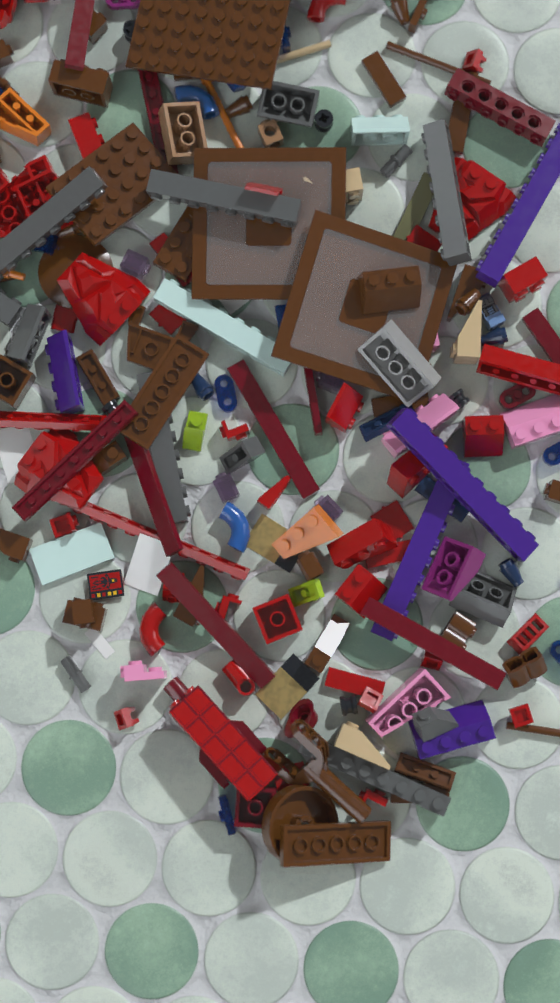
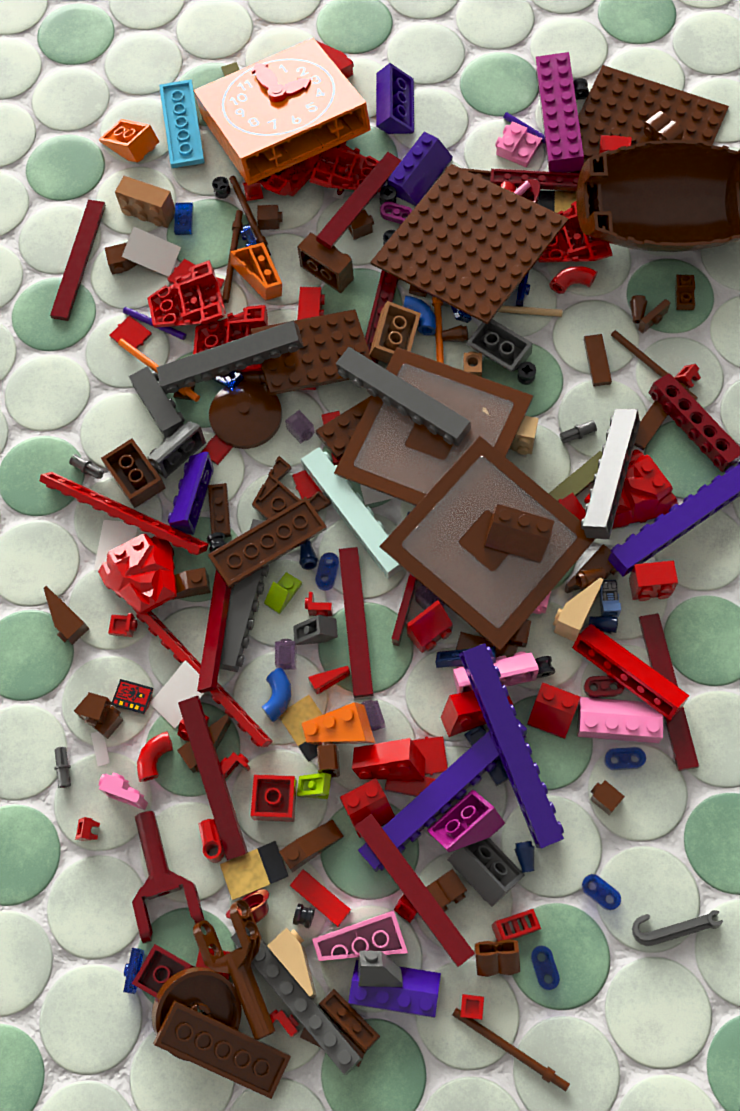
camera: 30 degrees right, 15 degrees down
dark red tile [11,399,139,522] -> none
light aqua tile [29,522,115,585] -> none
red wedge [56,252,151,346] -> none
red brick [169,685,278,802] -> none
red piece [245,182,283,196] -> none
light aqua slope [350,114,410,146] -> none
light grey slope [357,319,442,408] -> none
tile [357,686,384,714] -> none

